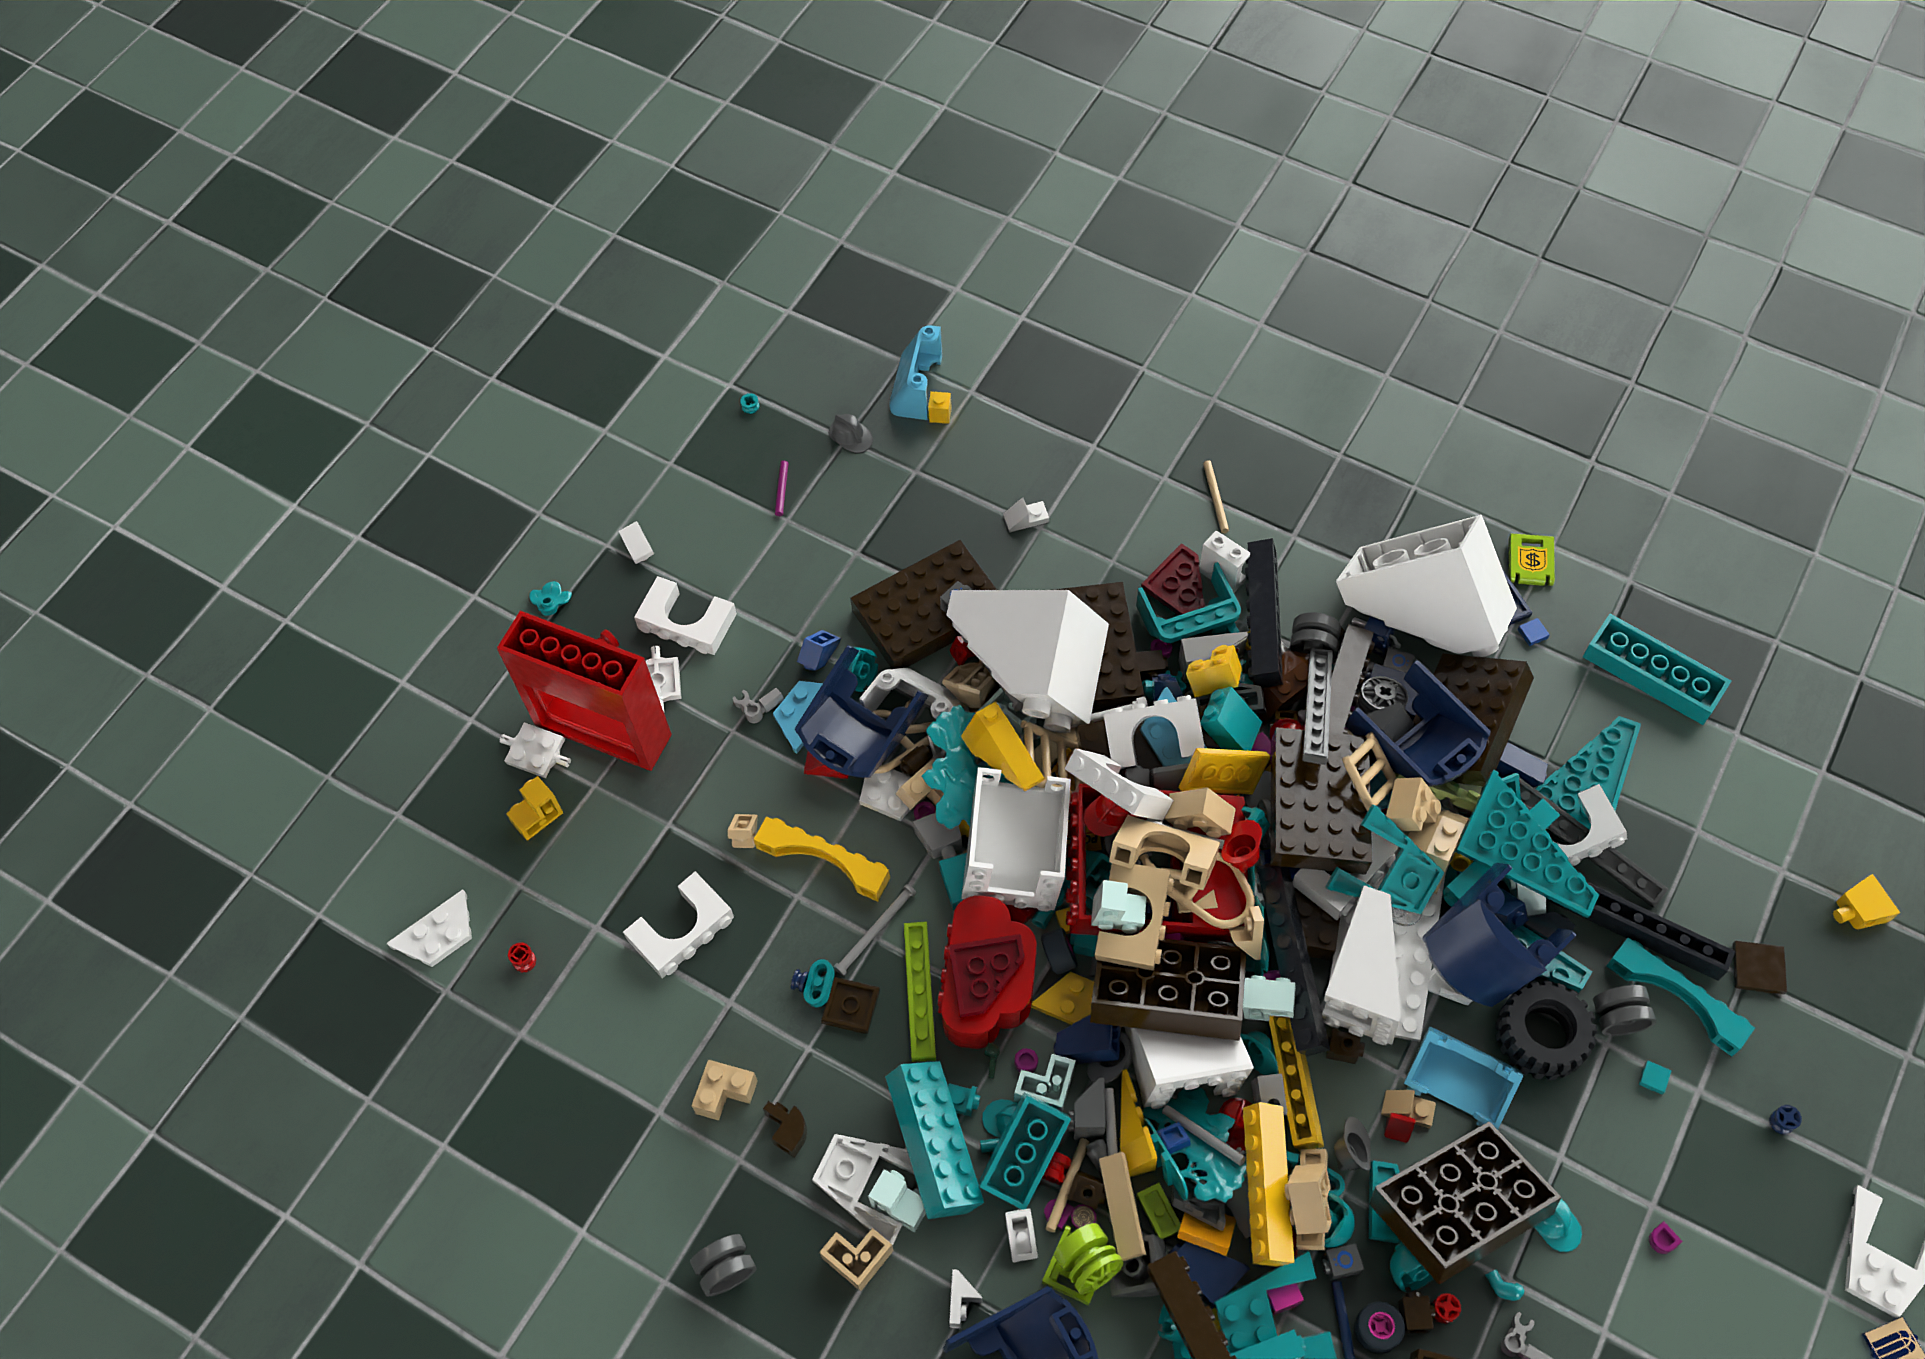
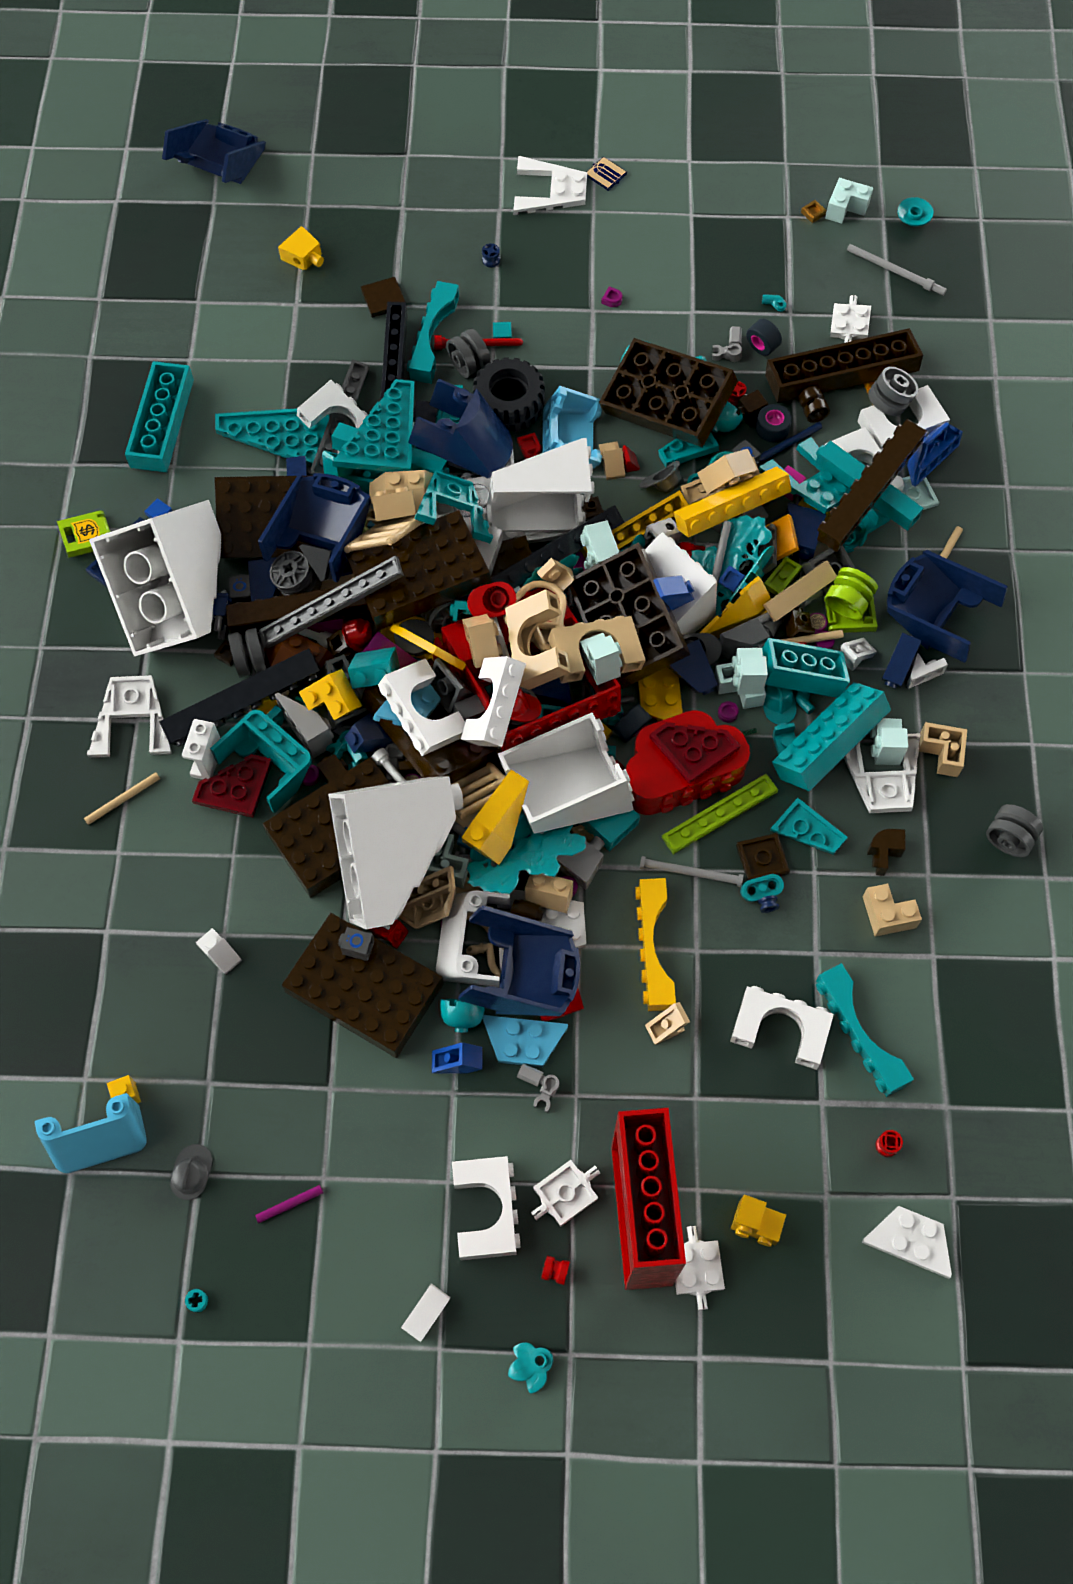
camera: 120 degrees left, 5 degrees up
none -> white wing [87,675,172,758]
none -> red piece [434,335,523,350]
none -> red tile [517,432,542,460]
none -> blue slope [653,575,695,611]
none -> light aqua brick [732,648,768,695]
none -> teal wing [770,798,848,855]
none -> teal arch [816,963,914,1097]
none -> dark blue slope [882,633,922,689]

